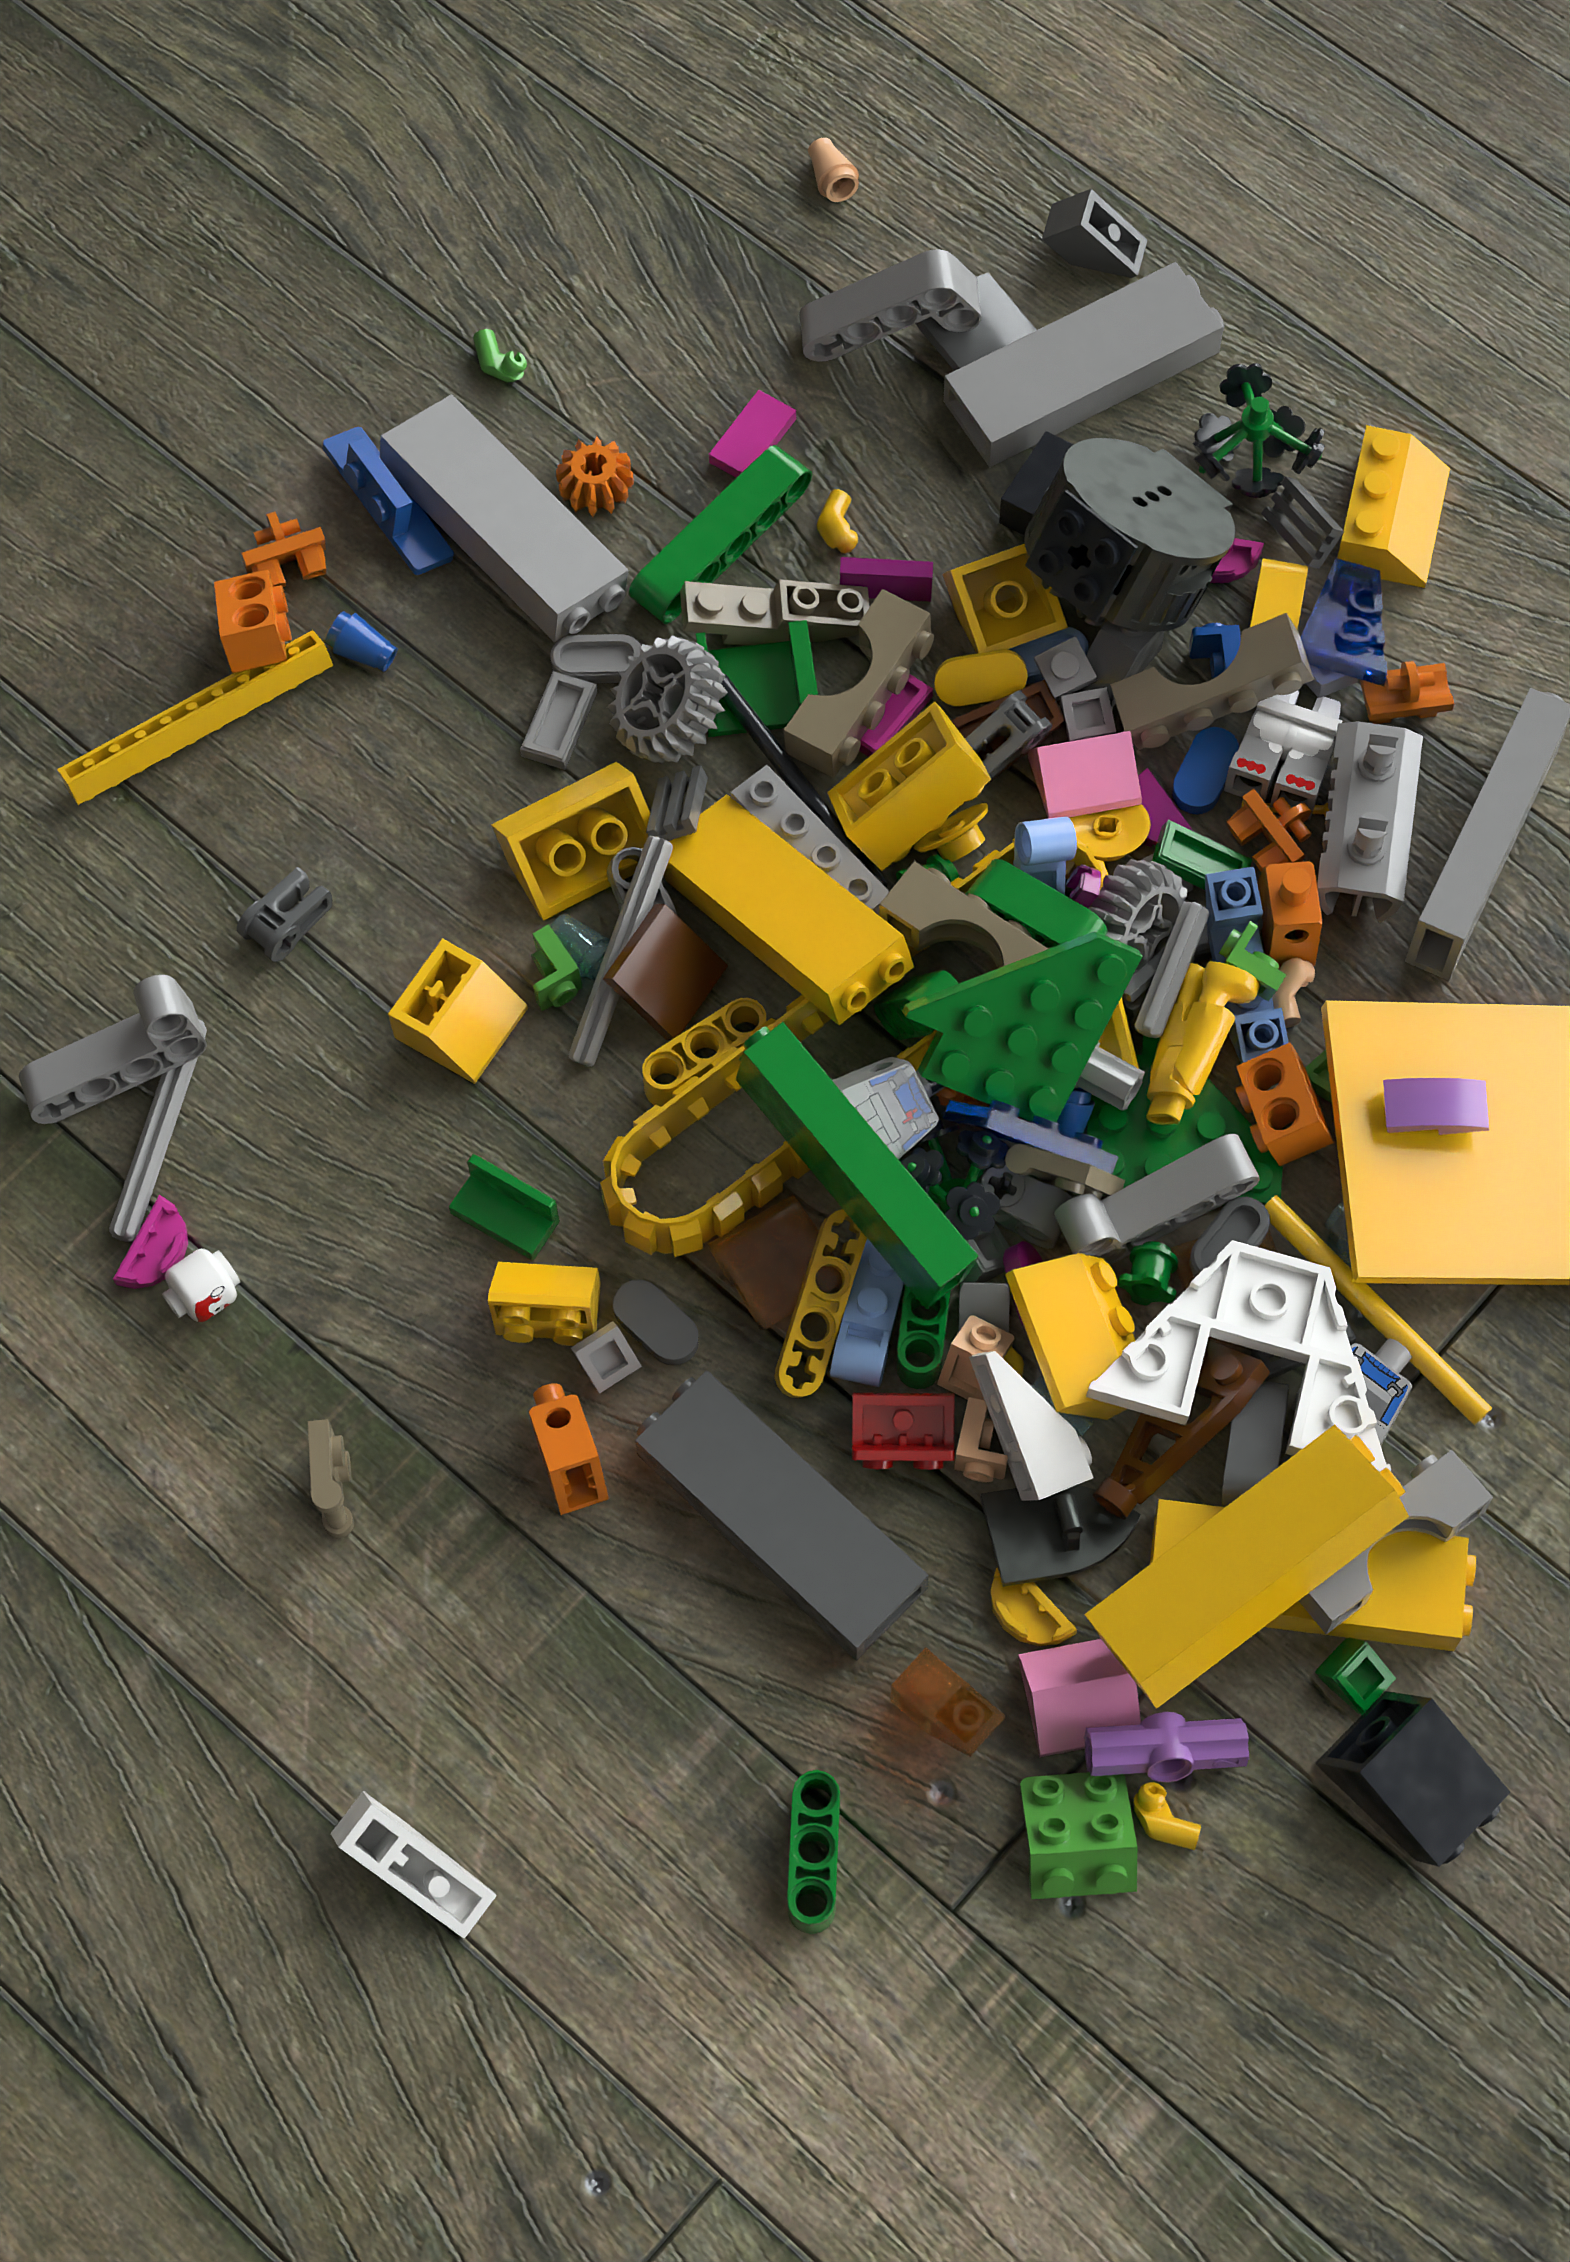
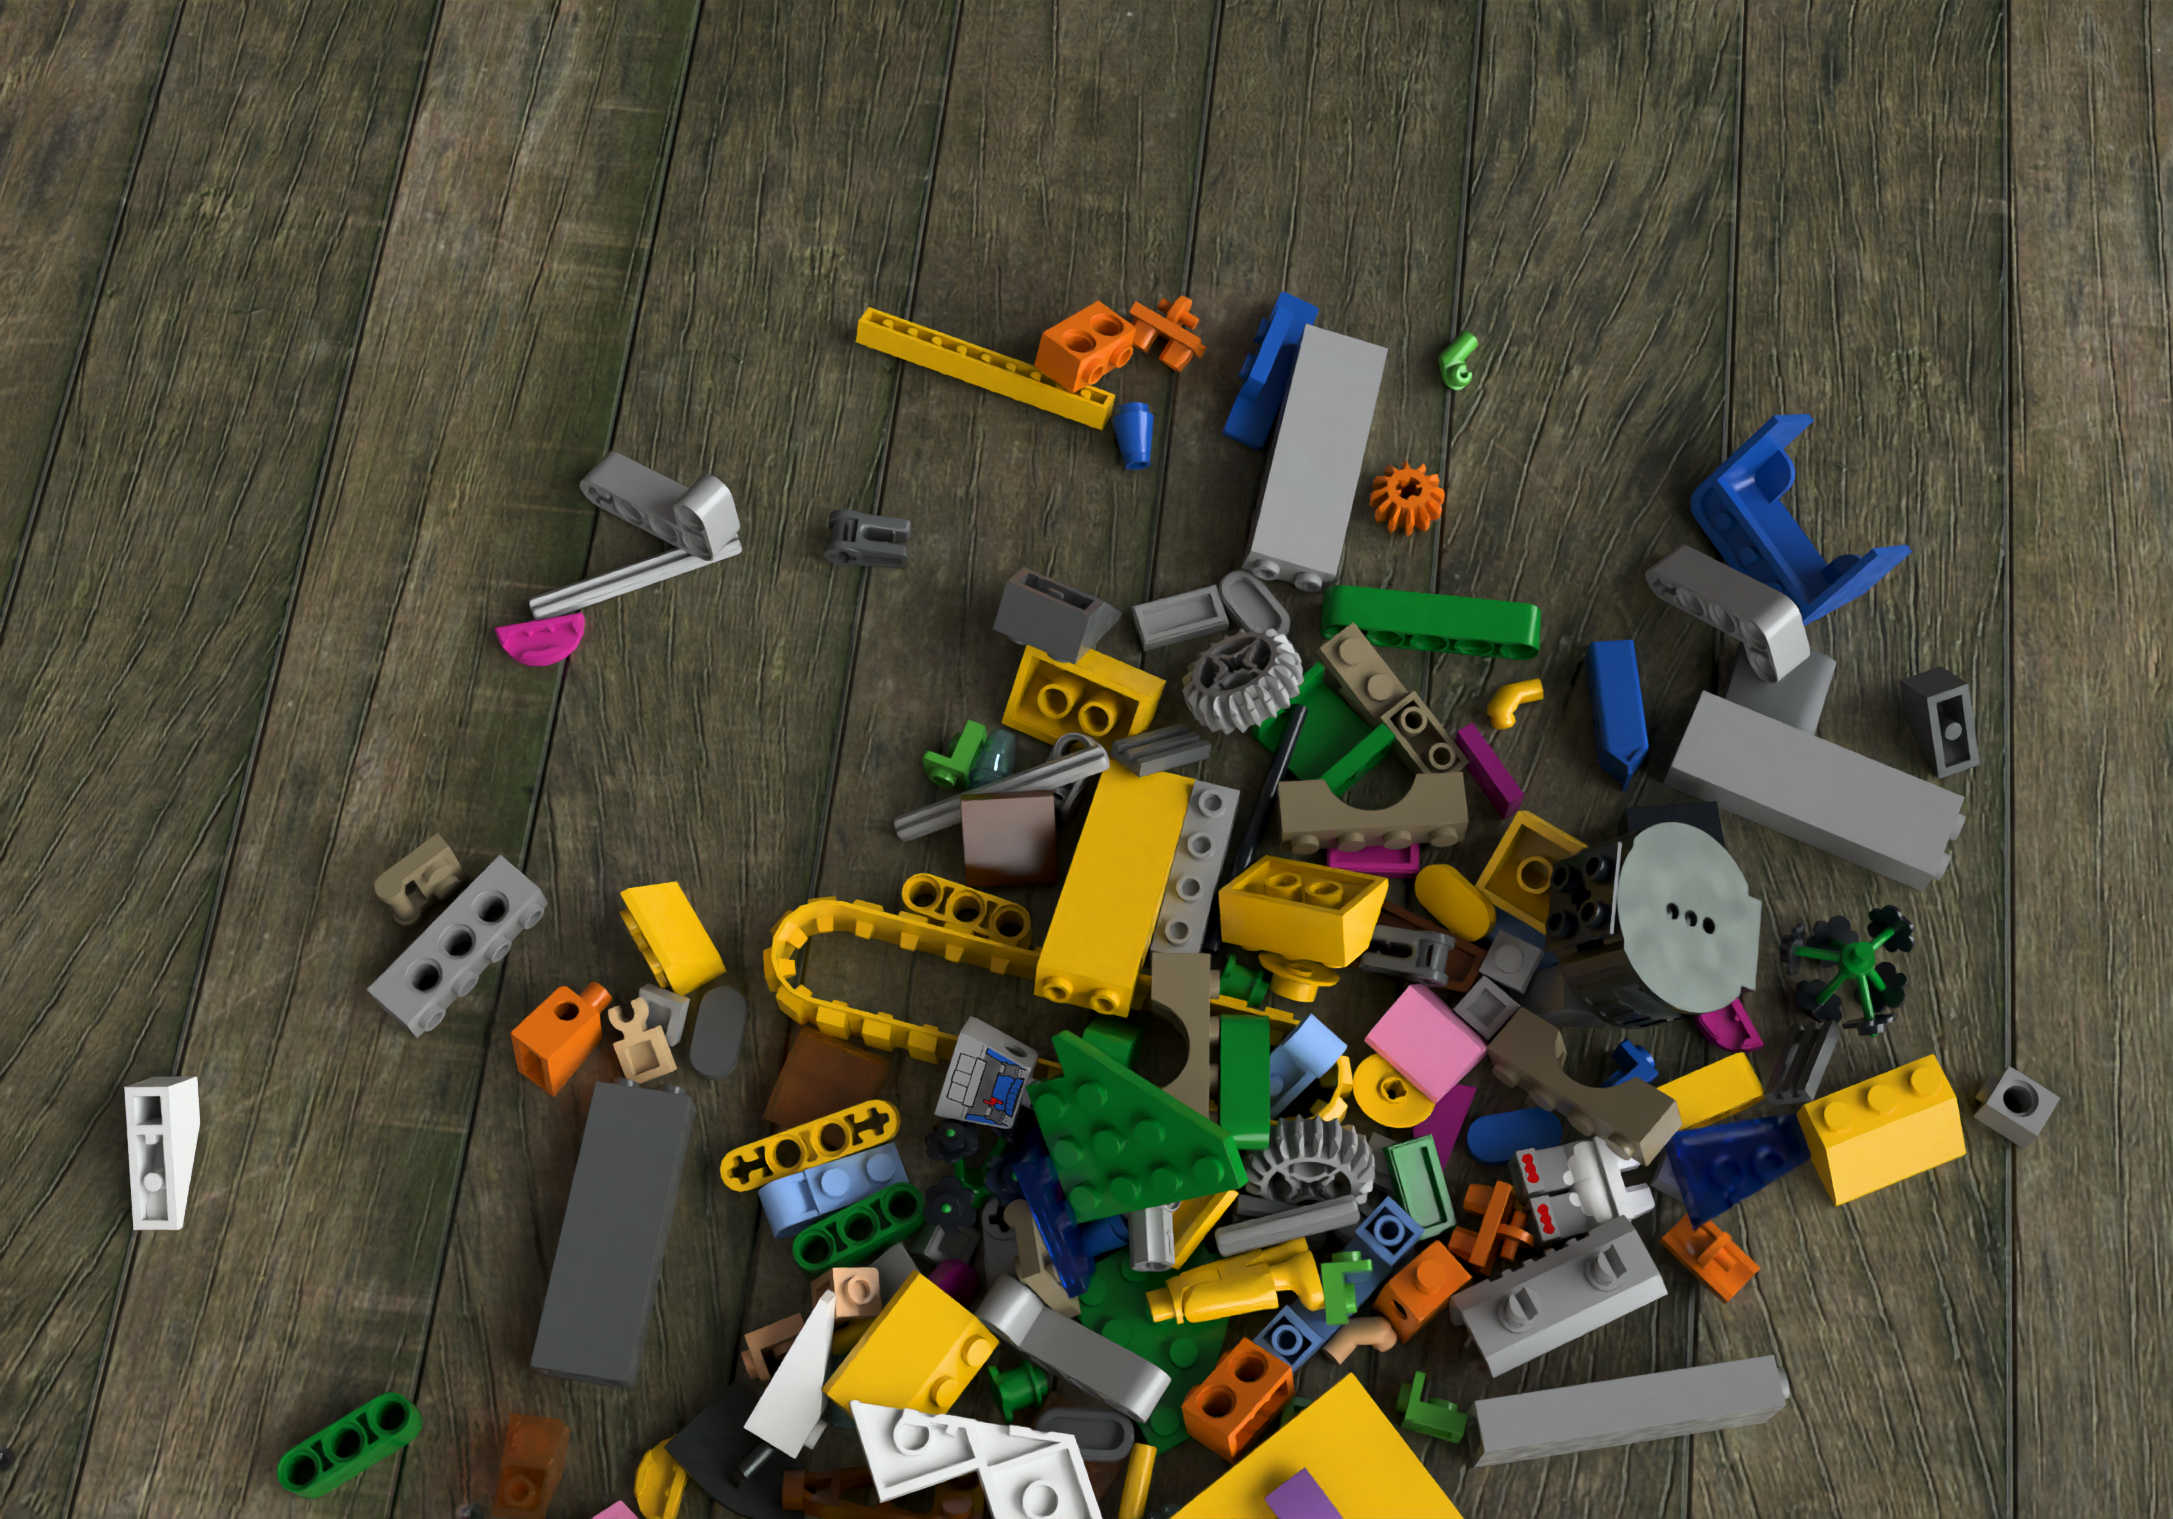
camera: 55 degrees right, 0 degrees up
white head [162,1248,240,1322] -> none
yellow slope [388,938,528,1084] -> none
green panel [449,1154,560,1261] -> none
dark pink tile [709,390,796,478] -> none
green brick [736,1022,979,1310] -> none
light nougat cone [808,138,859,202] -> none
red bracket [852,1393,955,1470] -> none
magenta tile [1065,864,1101,908] -> none
none -> light grey brick [367,855,548,1038]
none -> tan plate [608,997,677,1084]
none -> dark grey slope [993,567,1123,664]
none -> bright green bracket [1395,1370,1468,1443]
none -> blue piece [1585,640,1649,791]
none -> blue windscreen [1690,414,1912,626]
none -> light grey brick [1973,1066,2060,1149]

